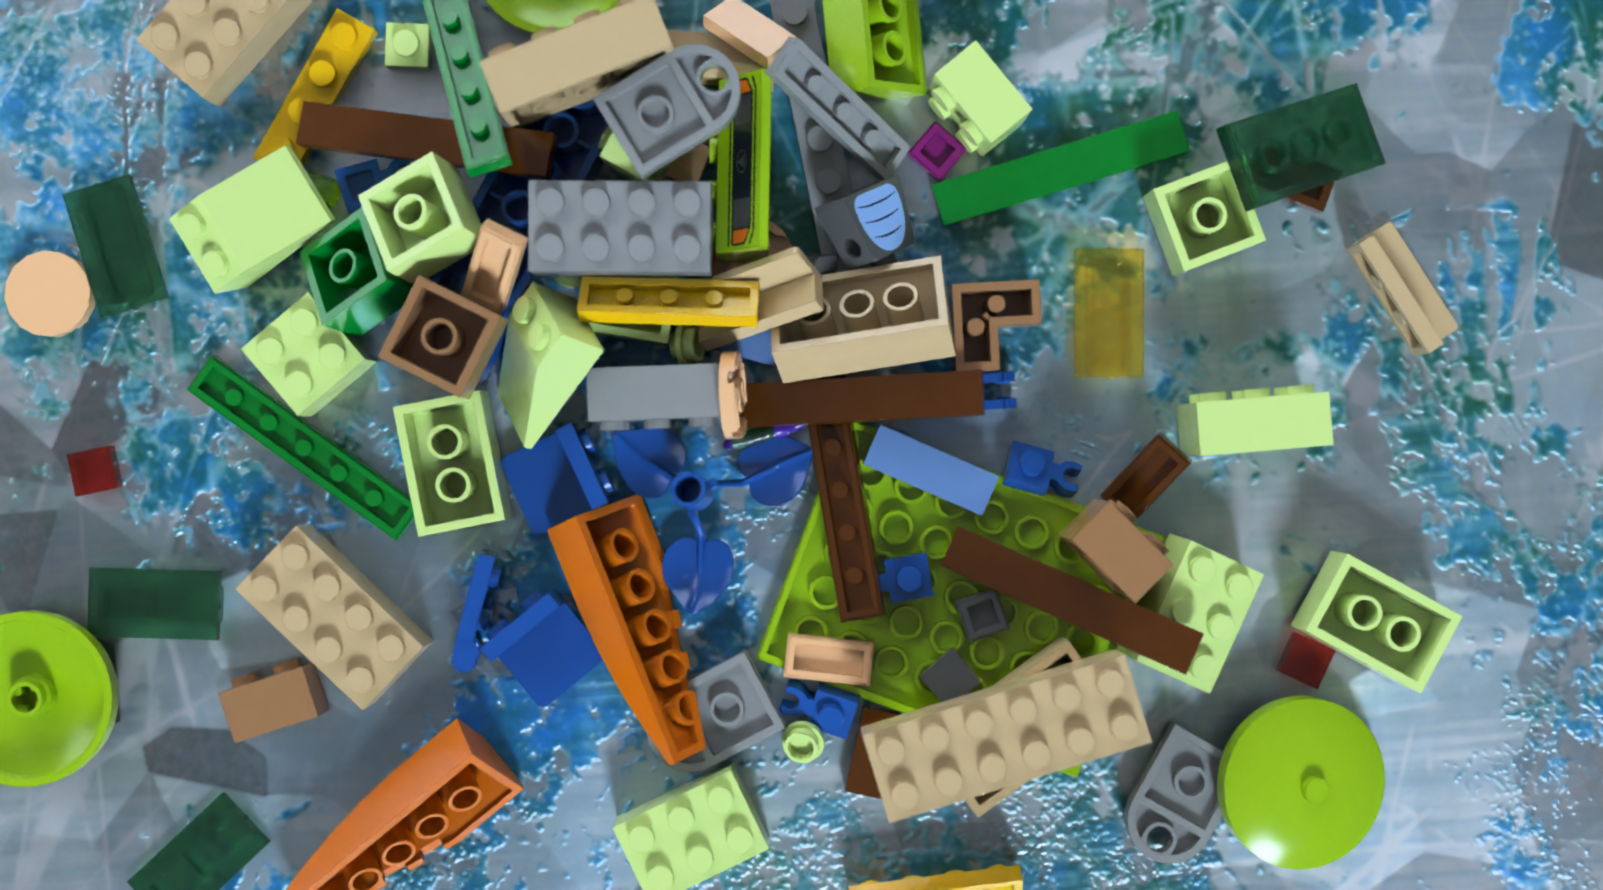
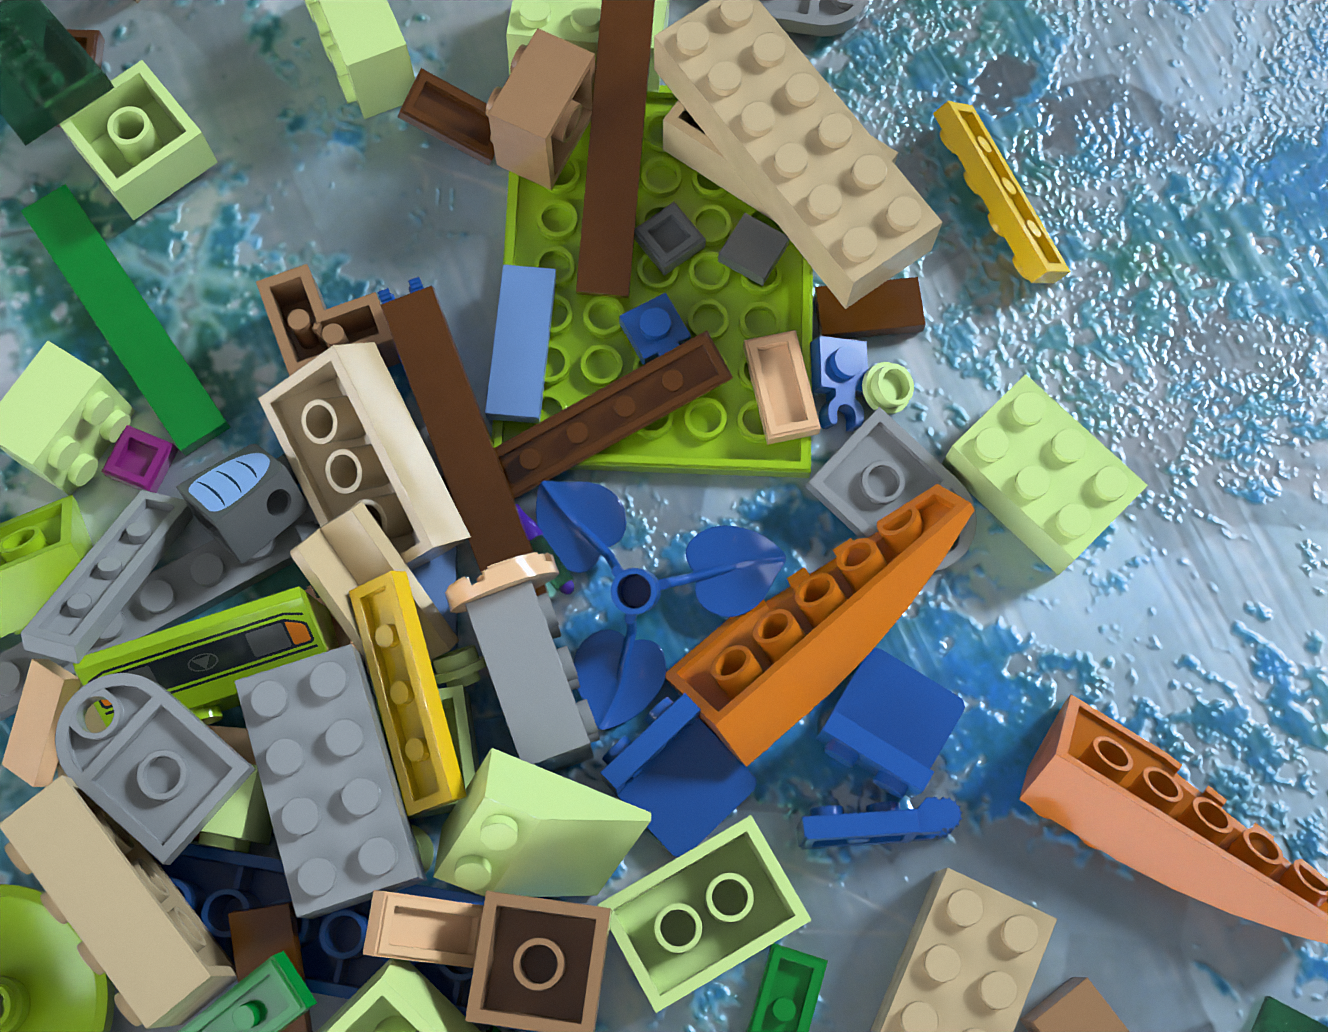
camera: 110 degrees left, 15 degrees down
blue plate [1002,440,1082,498] -> none
clear yellow piece [1074,247,1144,379] -> none

